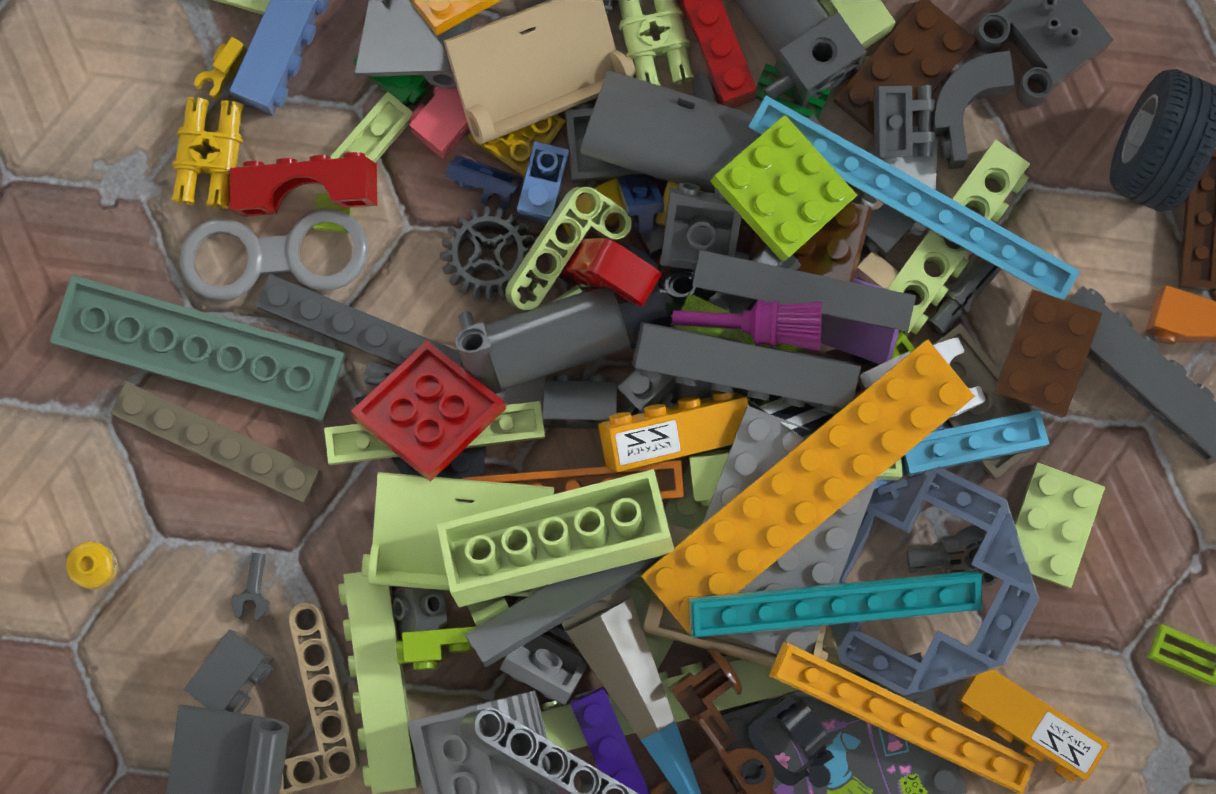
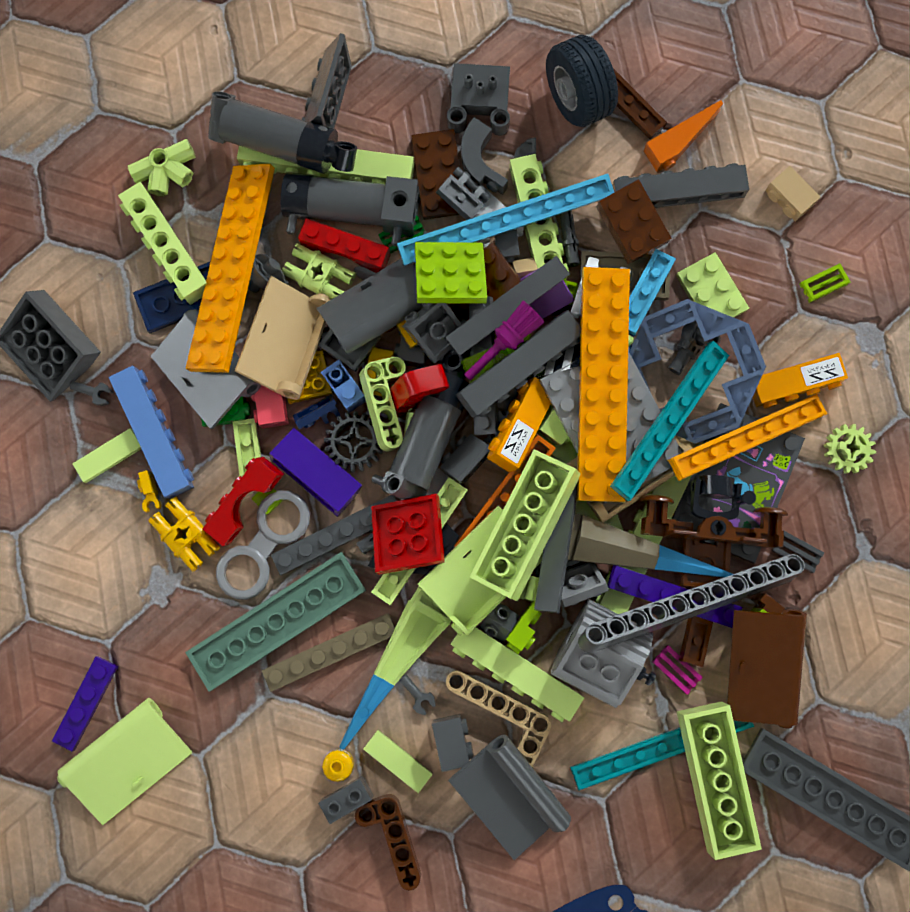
camera: 40 degrees left, 0 degrees up
dark blue plate [617,174,664,232] -> none
none -> dark purple brick [269,428,362,517]
none -> dark grey brick [318,775,374,824]
none -> yellowish green plate [340,586,452,749]
none -> reddish brown beam [355,794,421,891]
none -> yellowish green tile [364,730,433,793]
none -> dark grey tile [514,138,536,158]

